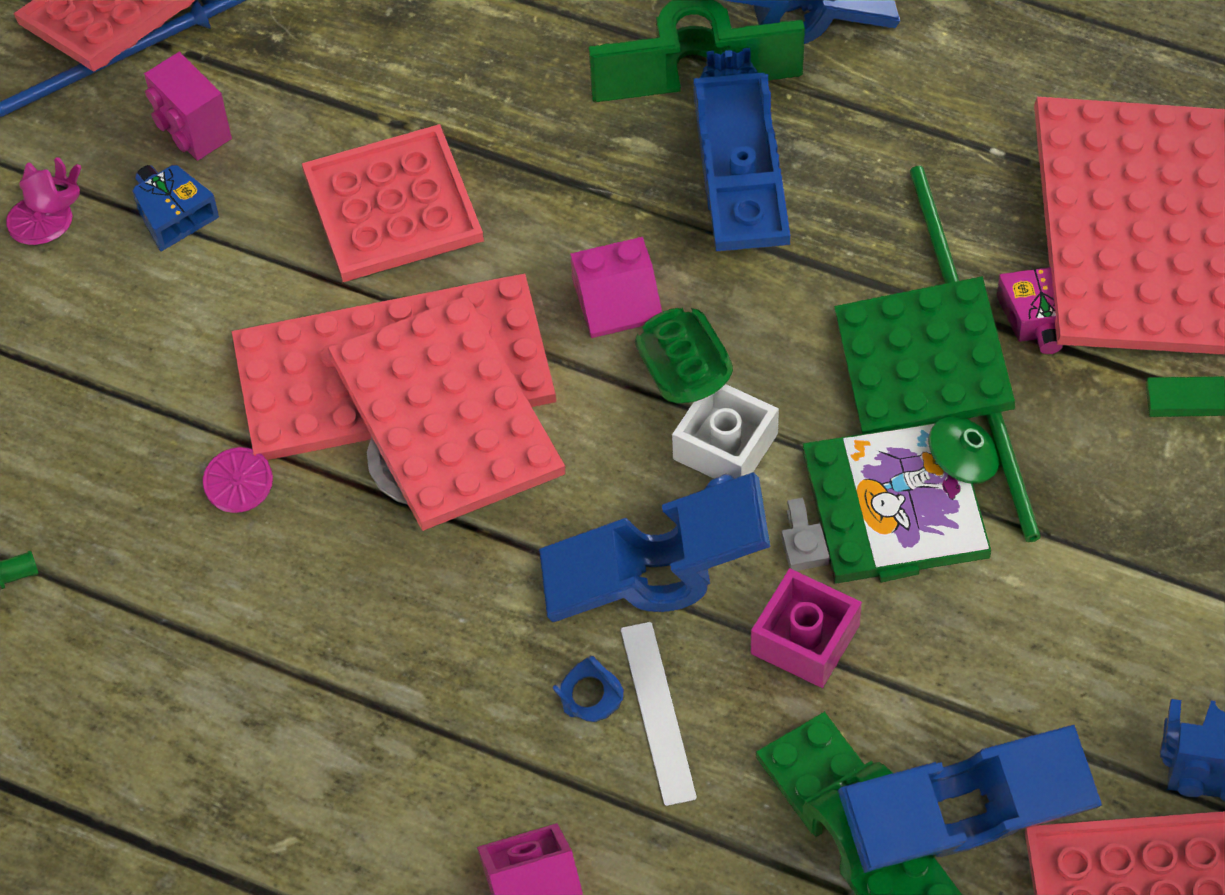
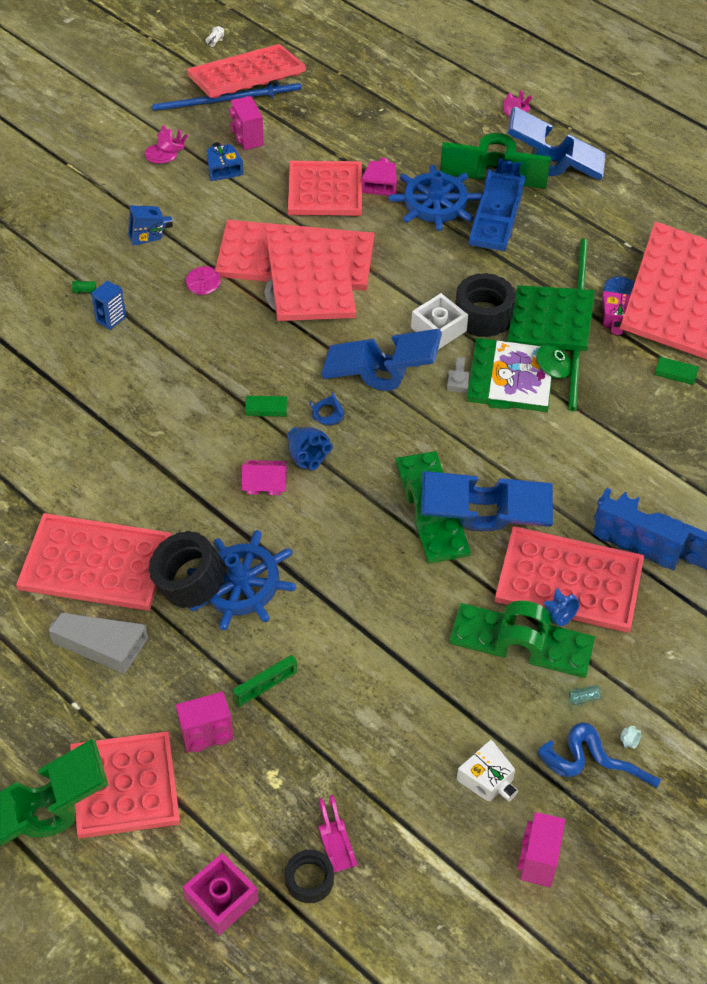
camera: 15 degrees right, 5 degrees down
dark pink slope [570,237,662,338] -> none
white sticker [621,622,697,806] -> none
green tile [635,308,733,403] -> none
dark pink brick [751,568,862,688] -> none
none -> blue brick [91,280,126,330]
none -> blue torso [128,205,173,246]
none -> green tile [245,395,288,417]
none -> blue piece [287,427,333,471]
none -> dark pink torso [362,158,397,196]
none -> blue piece [388,165,483,231]
none -> black tyre [455,273,516,337]
none -> blue wheel [604,277,634,295]

